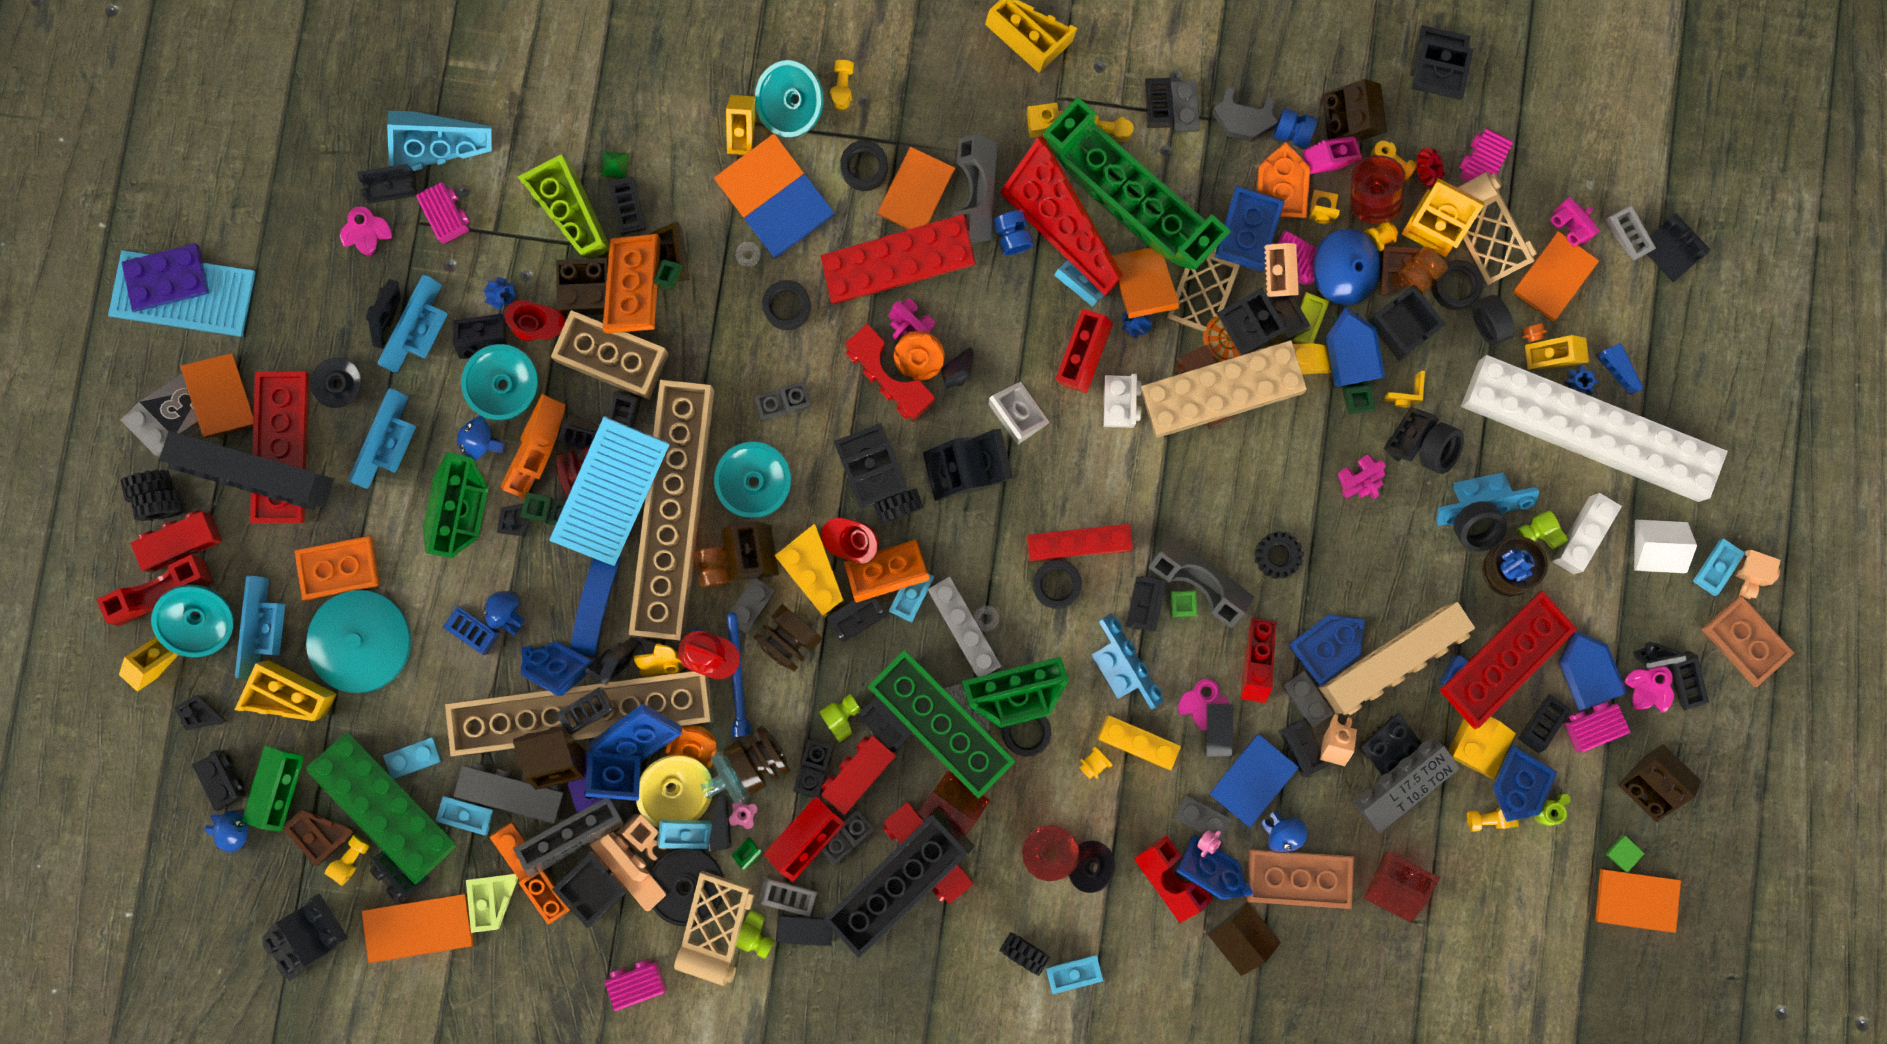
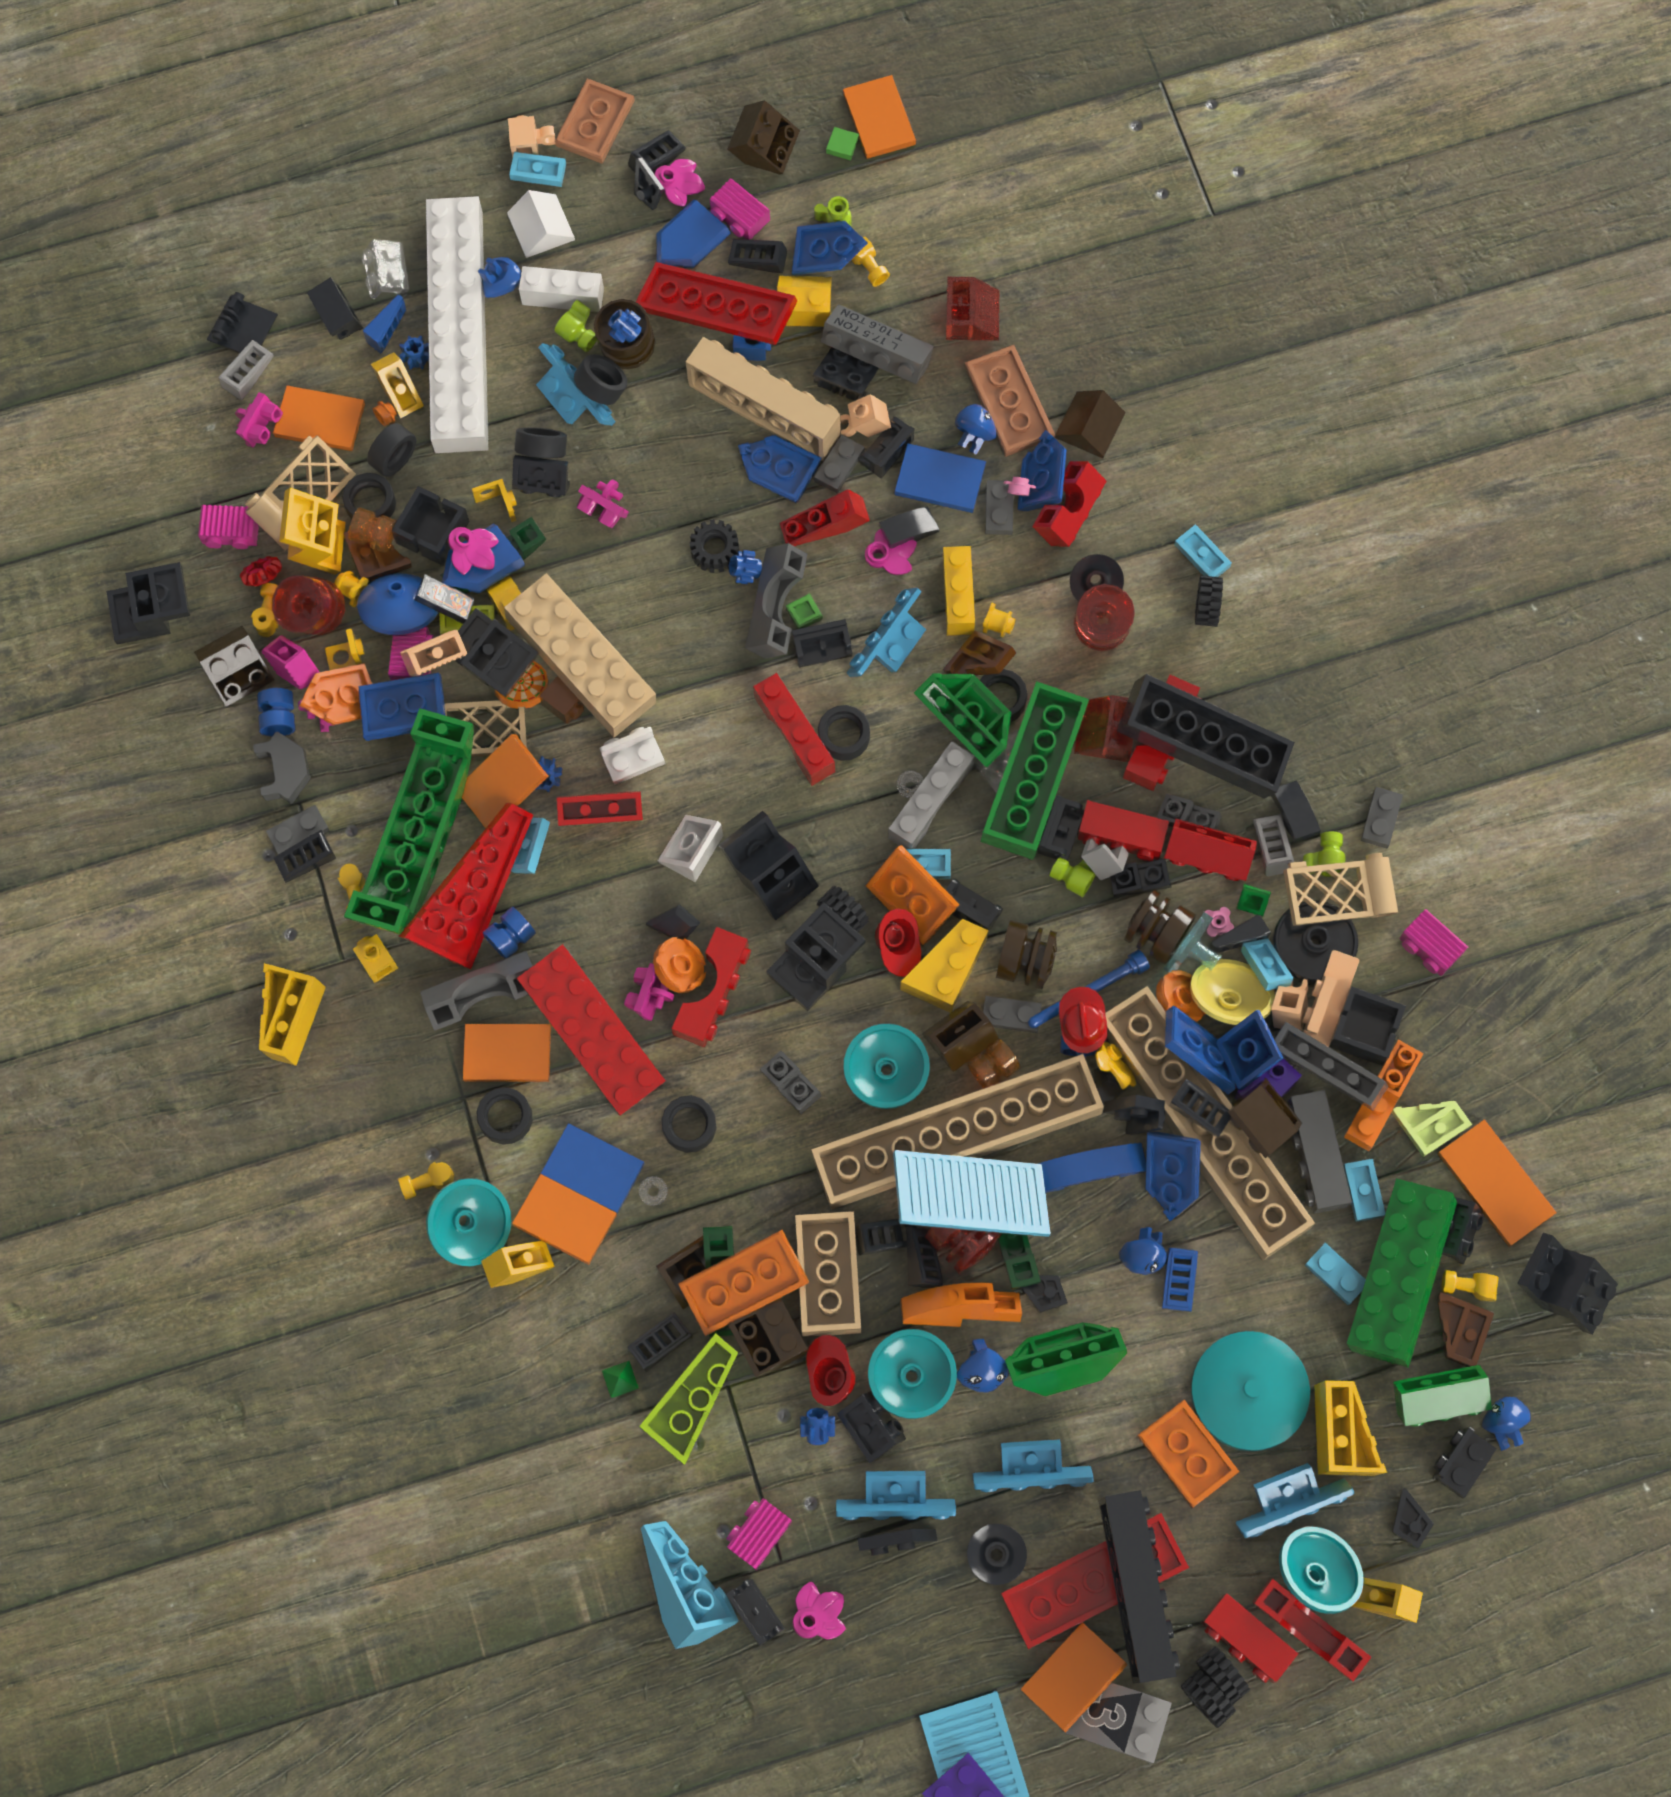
camera: 115 degrees left, 10 degrees down
none -> black hinge [307,277,363,340]
none -> clear bracket [362,239,410,298]
none -> tile [414,574,474,624]
none -> dark pink plate [448,527,499,575]
none -> blue piece [478,257,522,298]
none -> blue gear [729,550,762,584]
none -> reddish brown wing [943,630,1016,675]
none -> light grey panel [1081,839,1129,880]
none -> dark grey plate [1361,787,1403,849]

